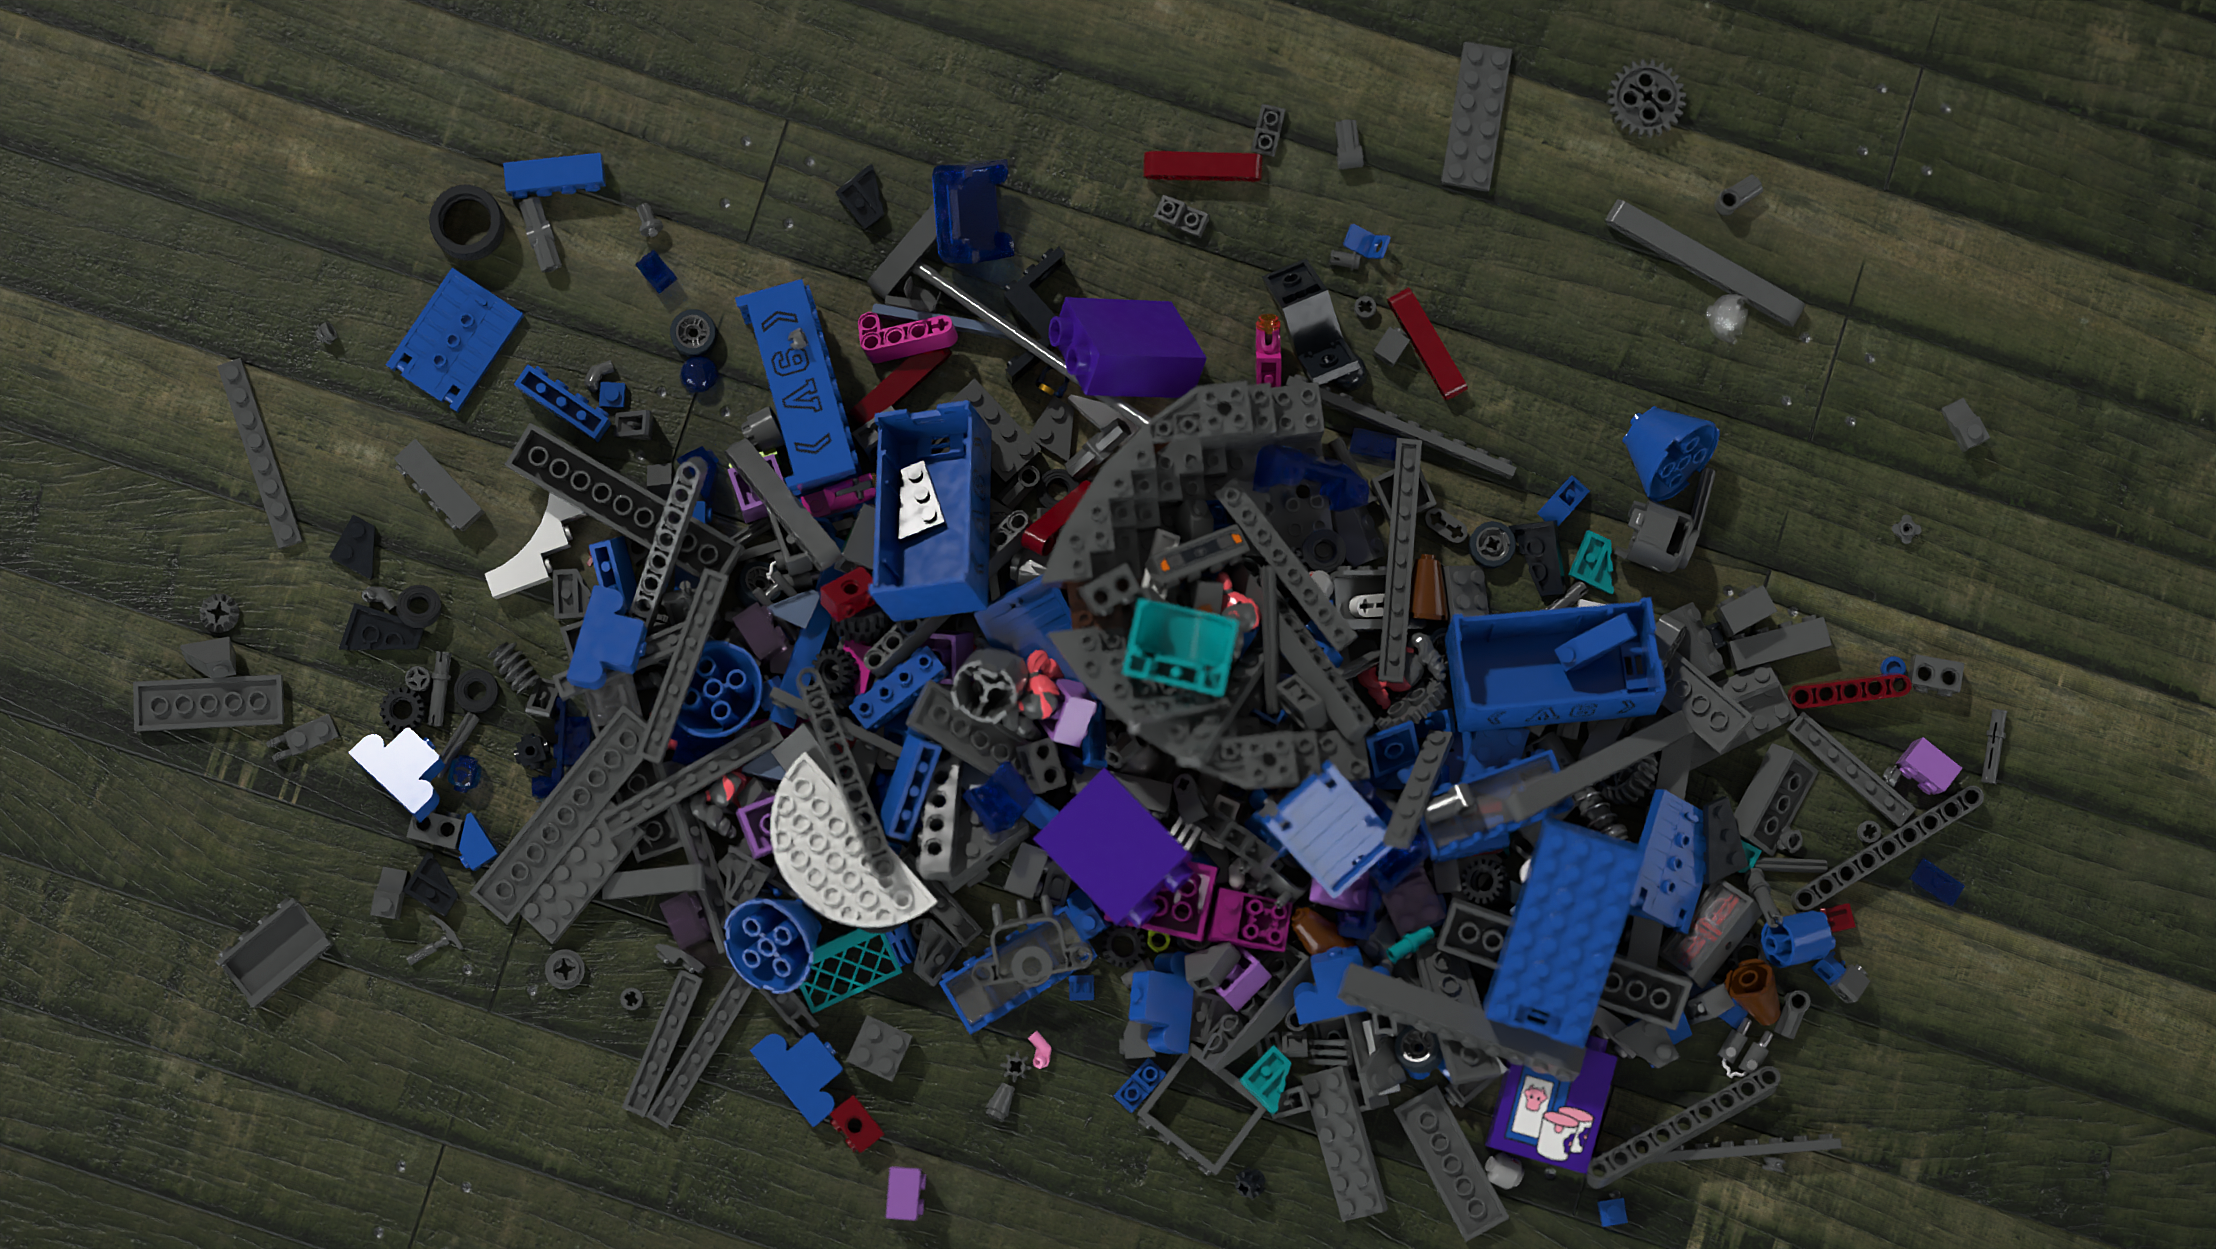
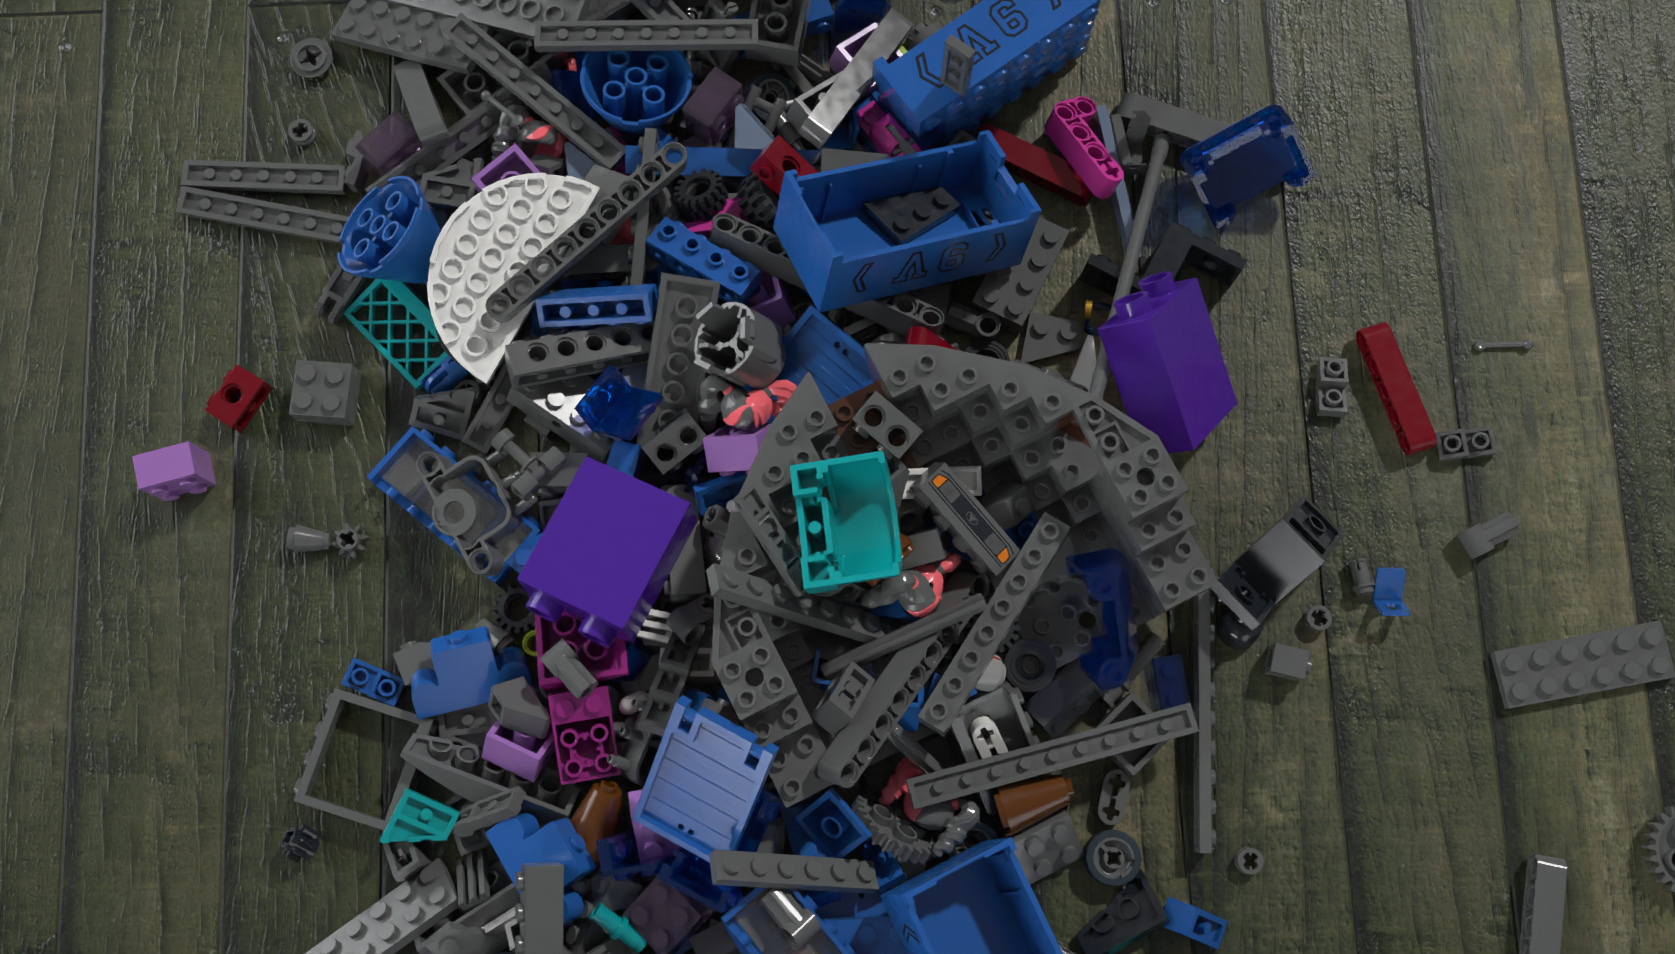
camera: 75 degrees right, 5 degrees down
blue brick [750,1032,843,1127] -> none
dark grey hinge [788,328,809,350] -> none
black wing [835,164,884,231] -> none
bright pink arm [1028,1031,1051,1069] -> none
blue tile [1069,975,1094,1001] -> none
dark pink plate [1256,314,1281,388] -> none
dark red beam [1387,287,1468,401] -> none
none -> dark grey hinge [452,786,526,838]
none -> dark grey hinge [481,90,525,128]
none -> dark grey bar [491,428,566,501]
none -> dark grey piece [539,639,599,700]
none -> dark grey tile [940,34,976,96]
none -> dark grey bush [1234,847,1264,875]
none -> dark grey hinge [1474,339,1534,351]

